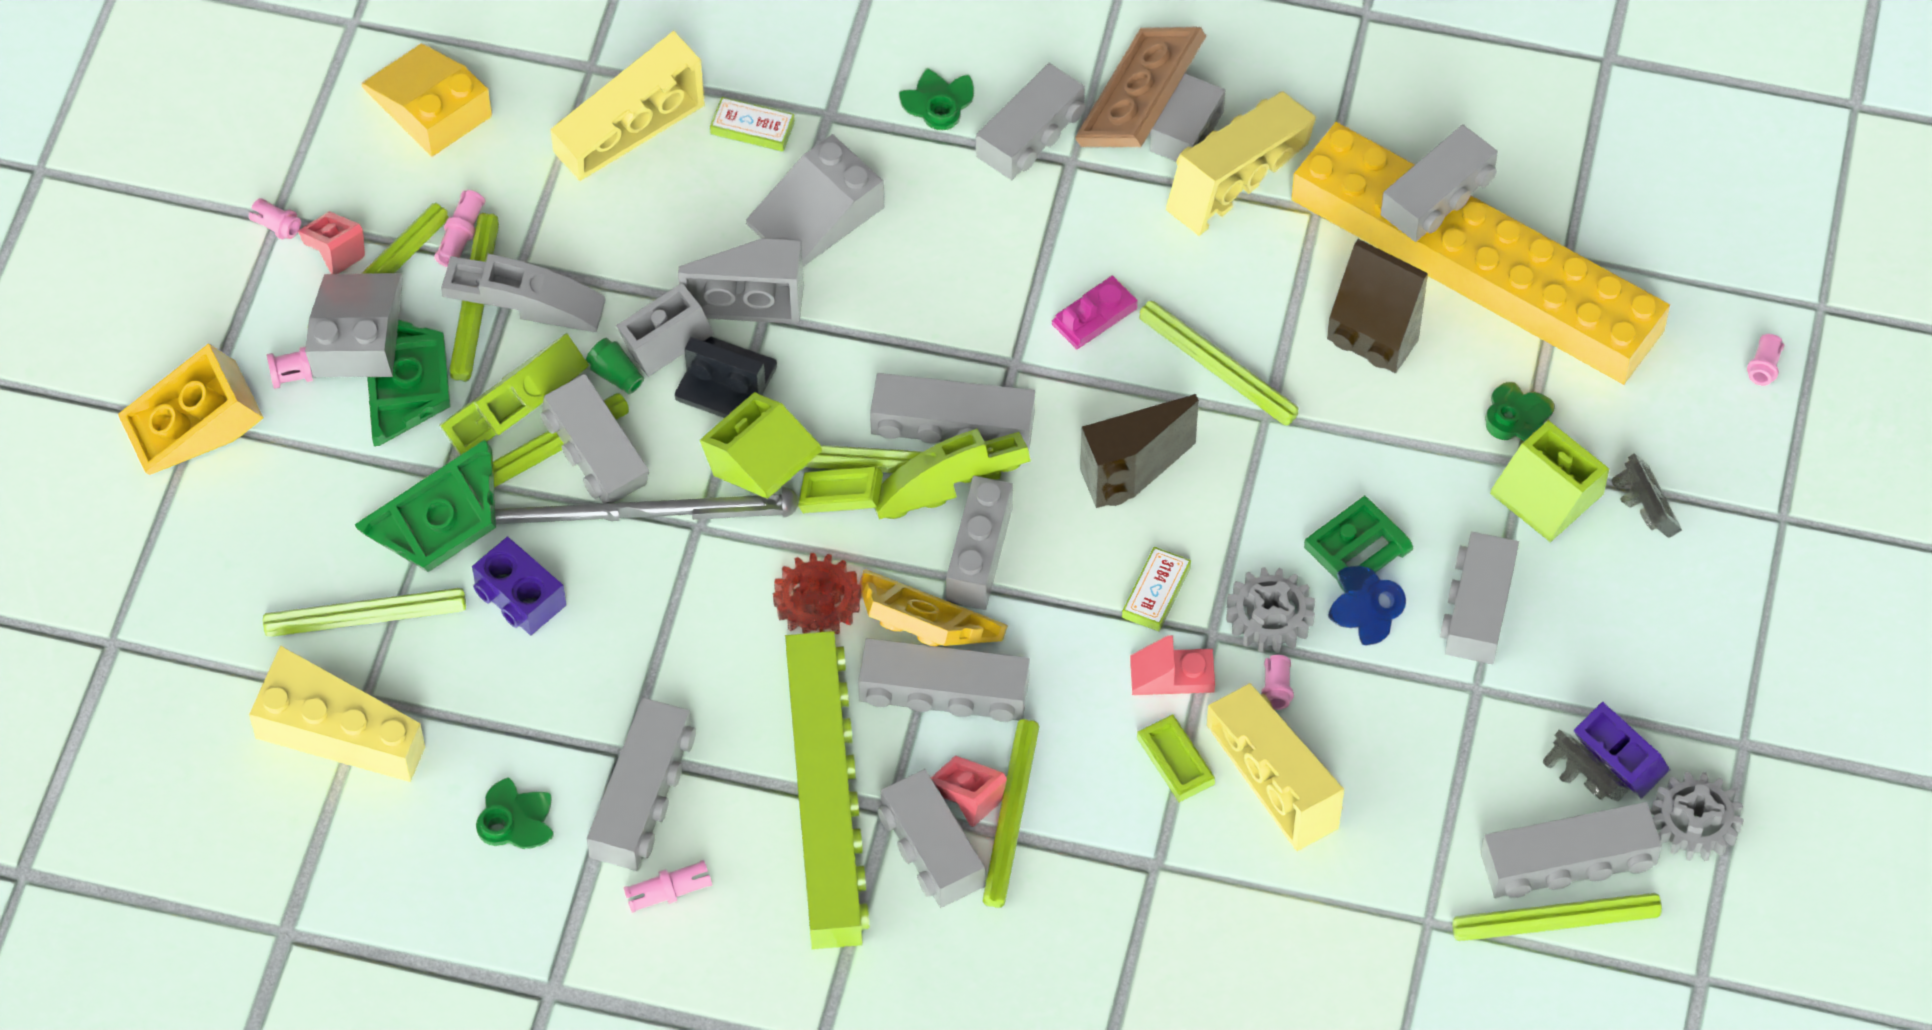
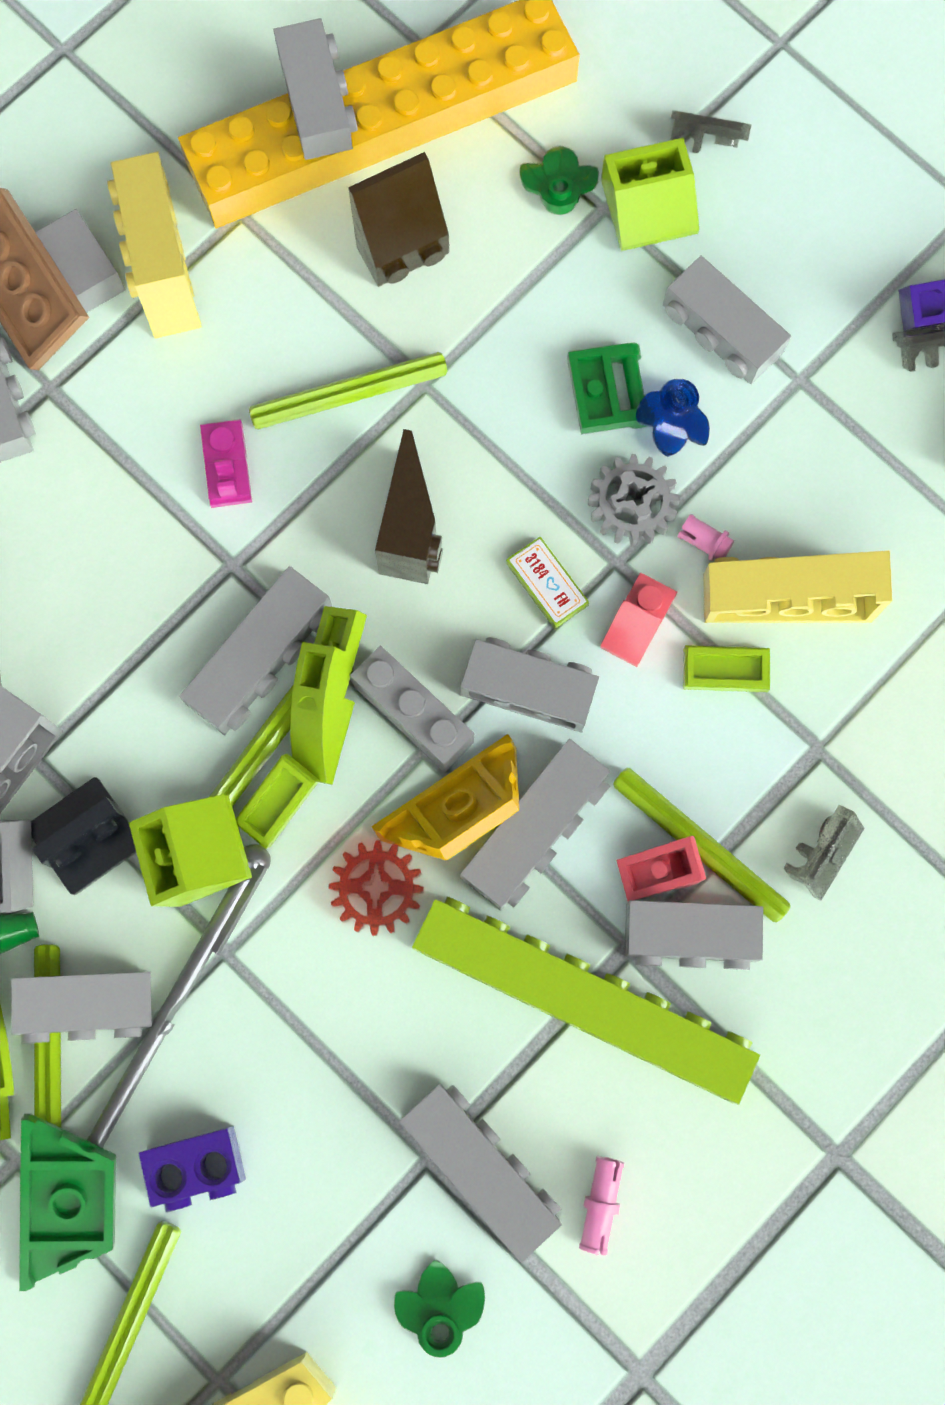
camera: 60 degrees left, 20 degrees up
none -> light grey brick [460,637,600,733]
none -> clear smoke plate [784,805,865,901]

